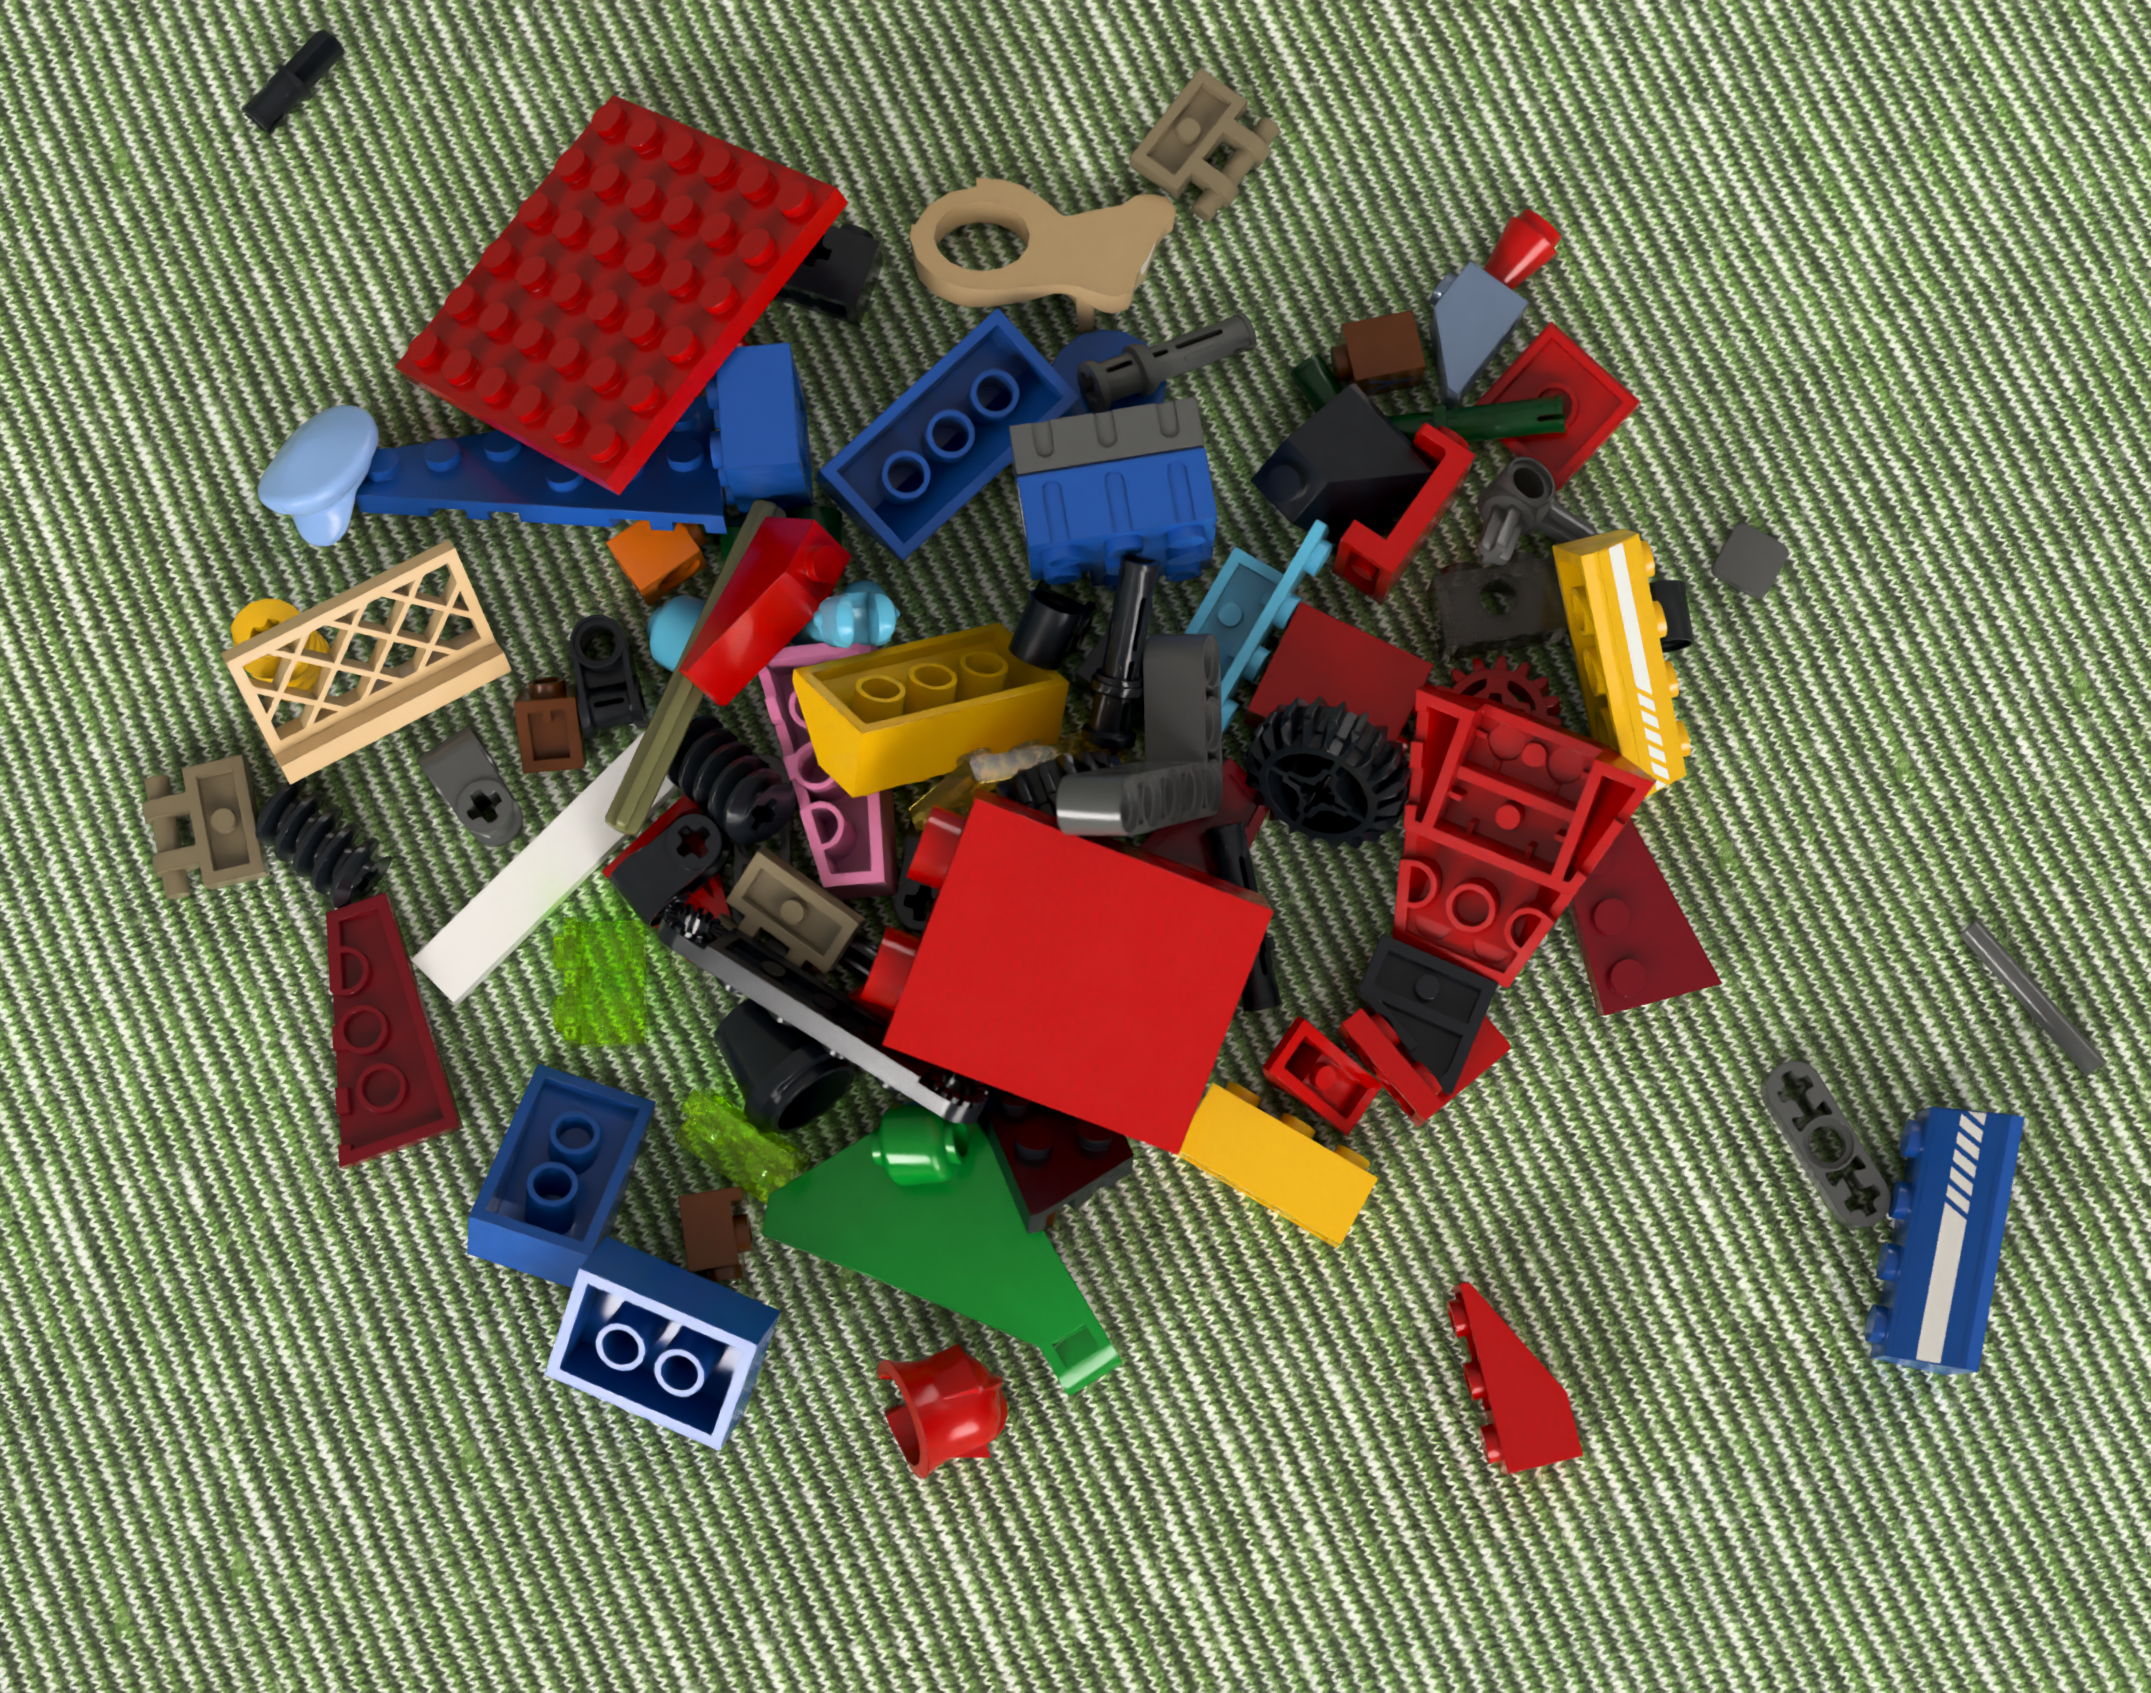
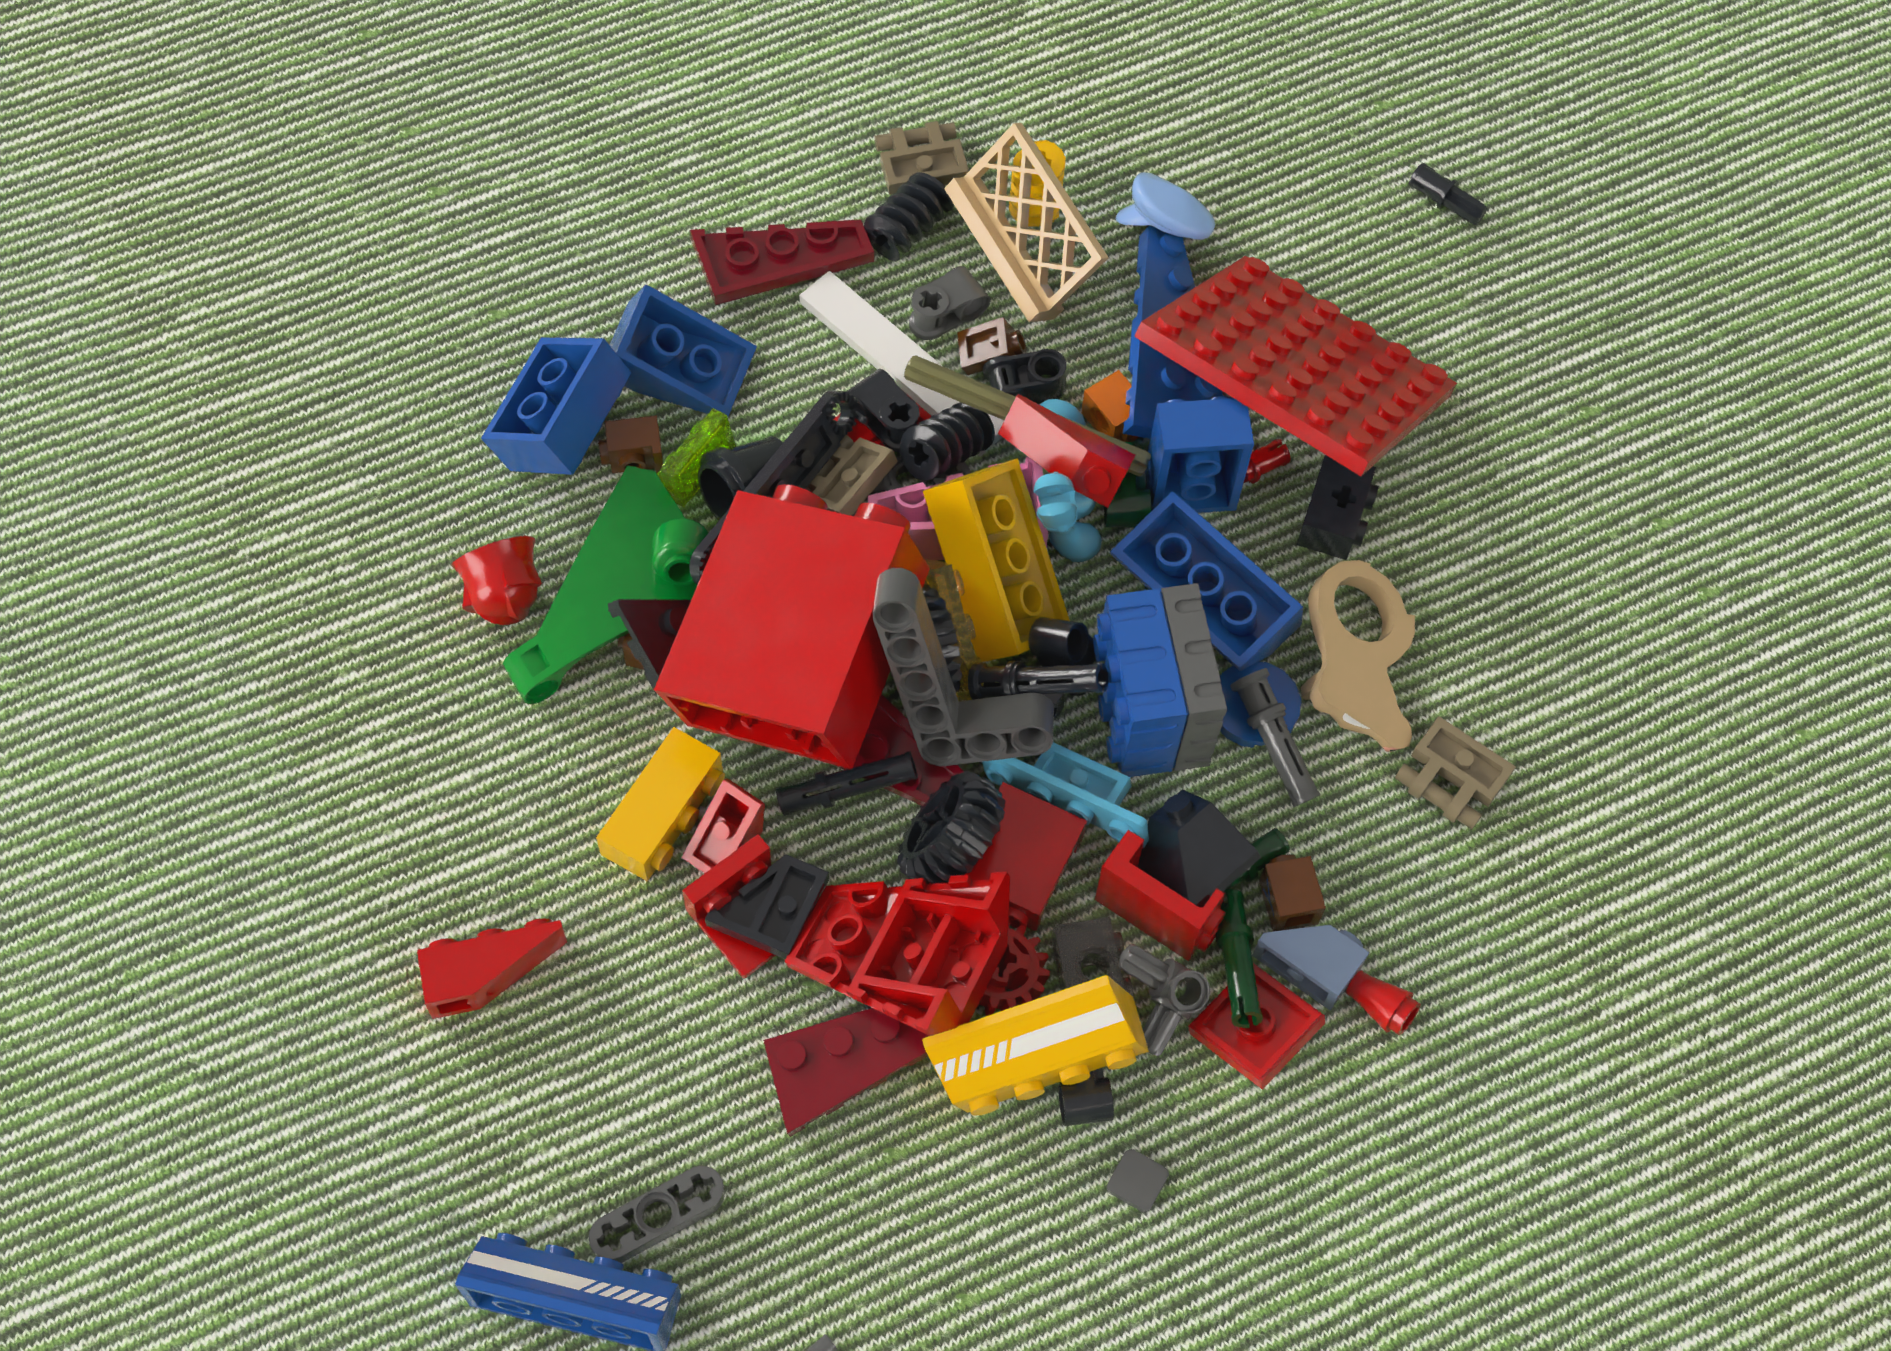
camera: 85 degrees right, 15 degrees down
clear neon green bracket [553,917,648,1048] -> none

